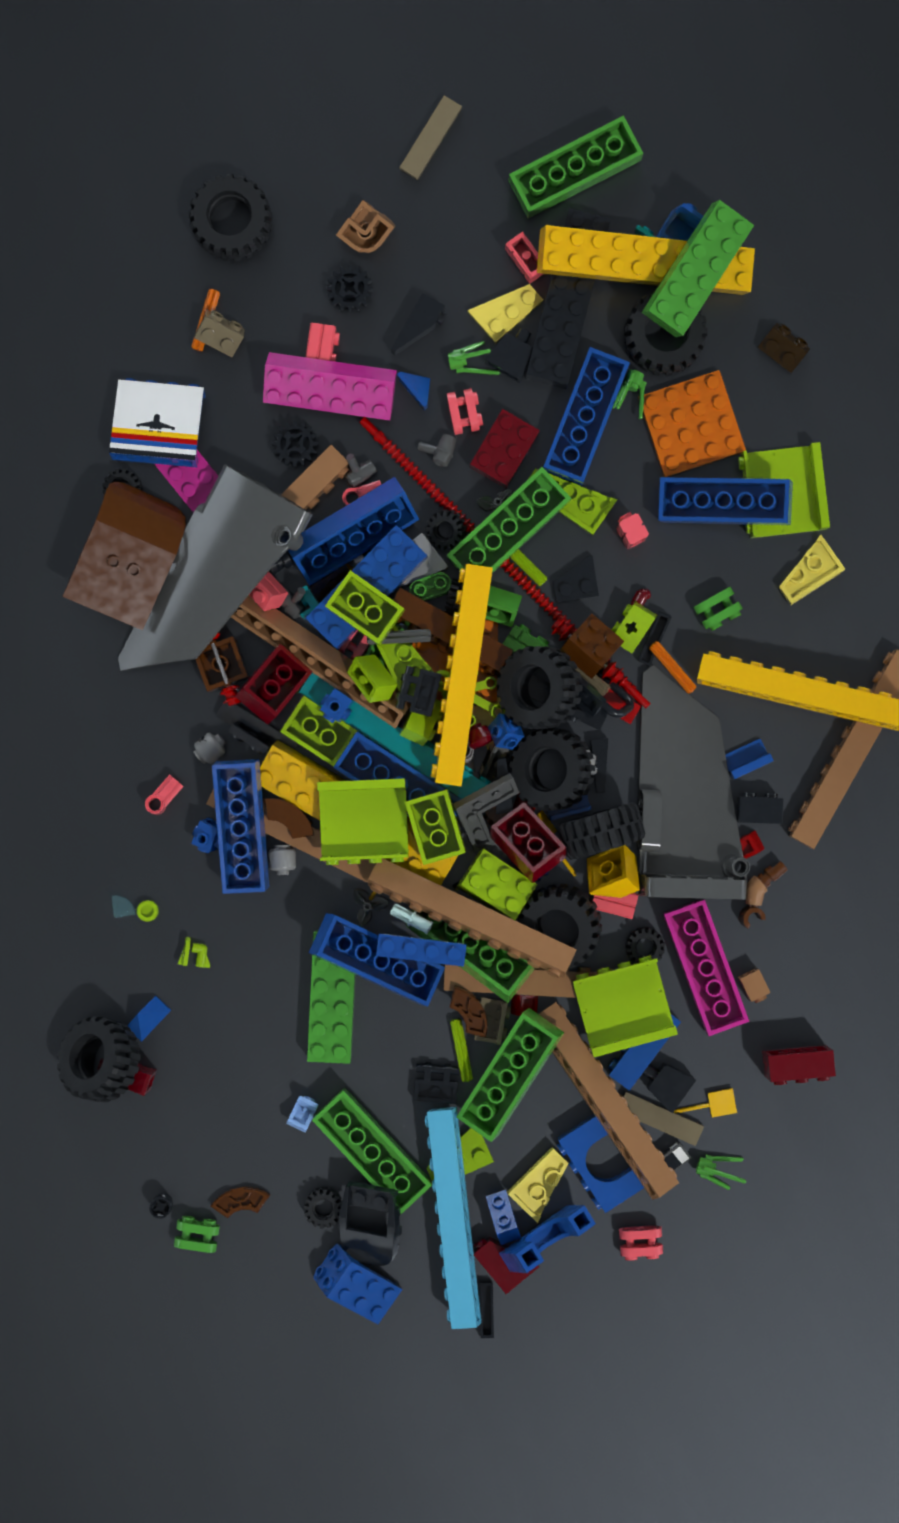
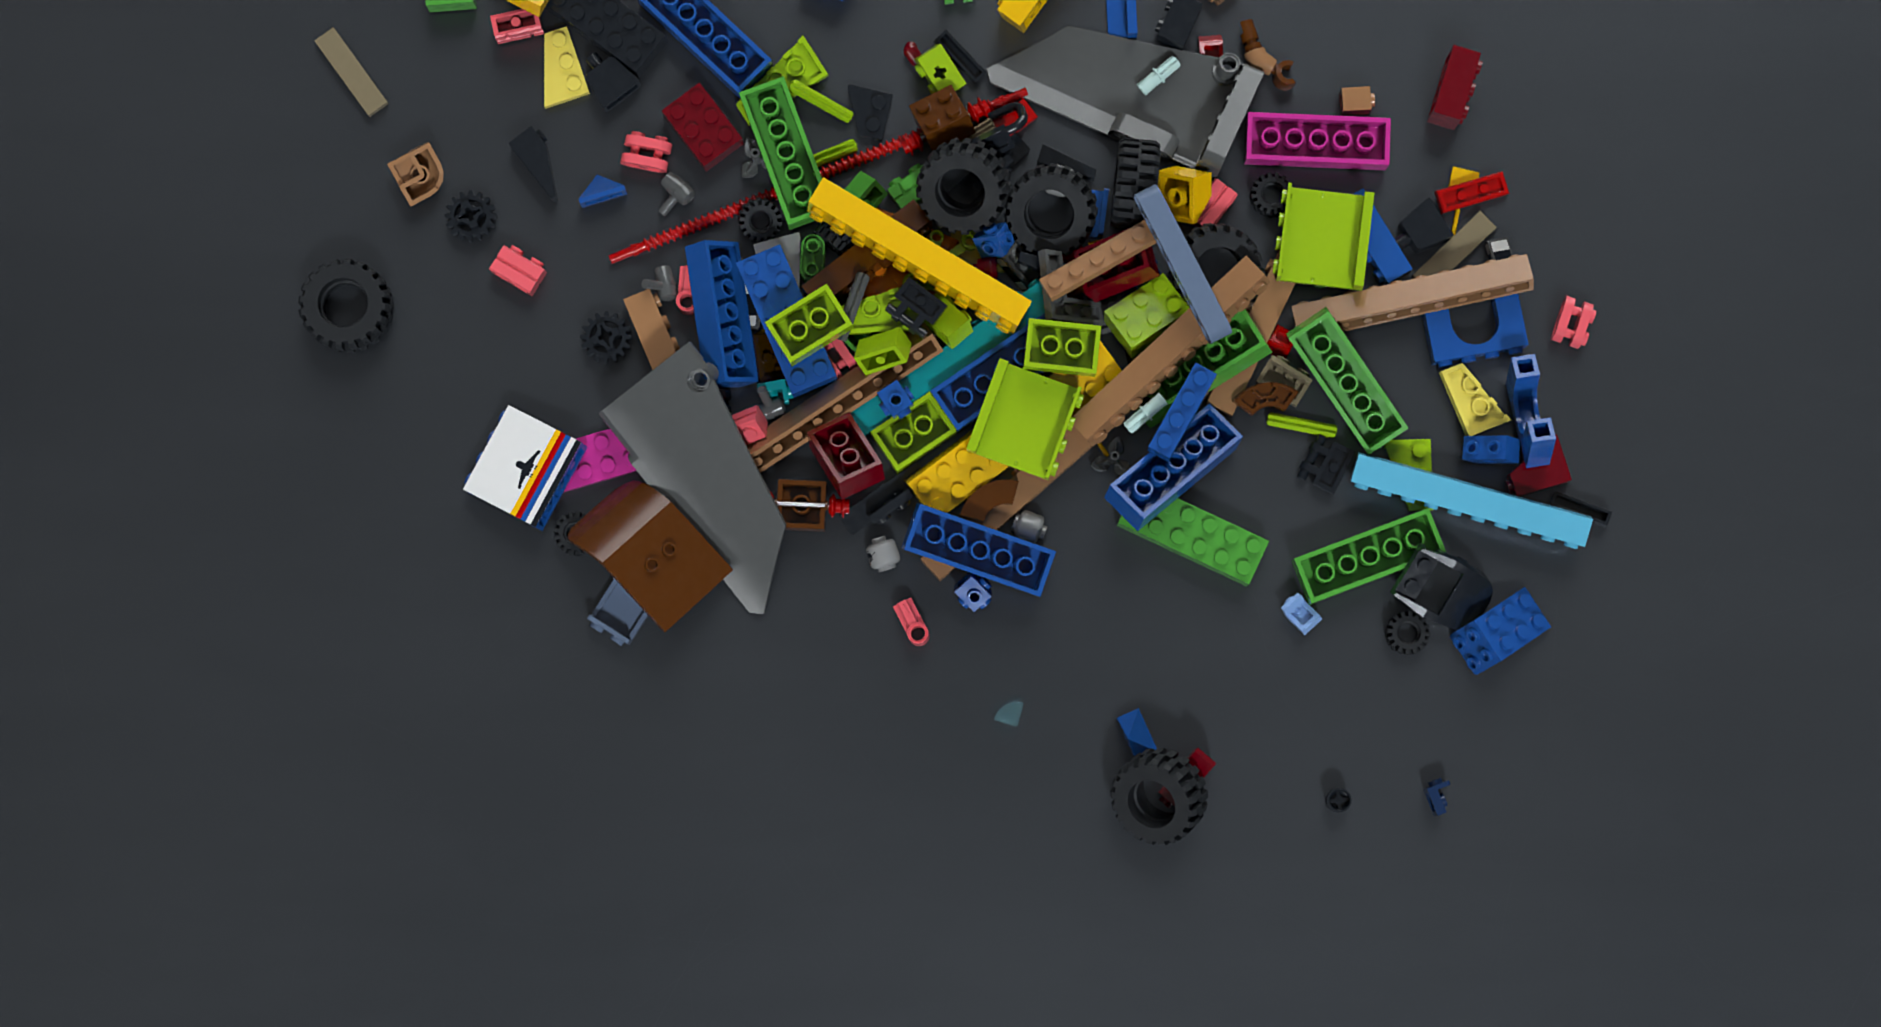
camera: 70 degrees left, 5 degrees down
lime tile [137,900,159,922] -> none
bright green brick [174,1216,220,1253] -> none
lime piece [177,937,210,968] -> none
orange axle [192,289,220,351] -> none
dark tan bracket [194,309,245,357] -> none
reddish brown tile [210,1187,270,1219] -> none
dark pink brick [263,352,397,420] -> none
bright green plant [448,341,500,375] -> none
coral brick [616,512,649,549] -> none
orange axle [649,641,696,694] -> none
bright green plant [696,1154,746,1190] -> none
none -> sand blue panel [587,577,648,646]
none -> lime axle [788,80,854,123]
none -> medium nougat plate [1039,220,1156,302]
none -> sand blue beam [1134,184,1232,344]
none -> light aqua axle [1137,56,1180,95]
none -> dark blue bracket [1423,778,1451,816]
none -> red tile [1434,171,1510,214]

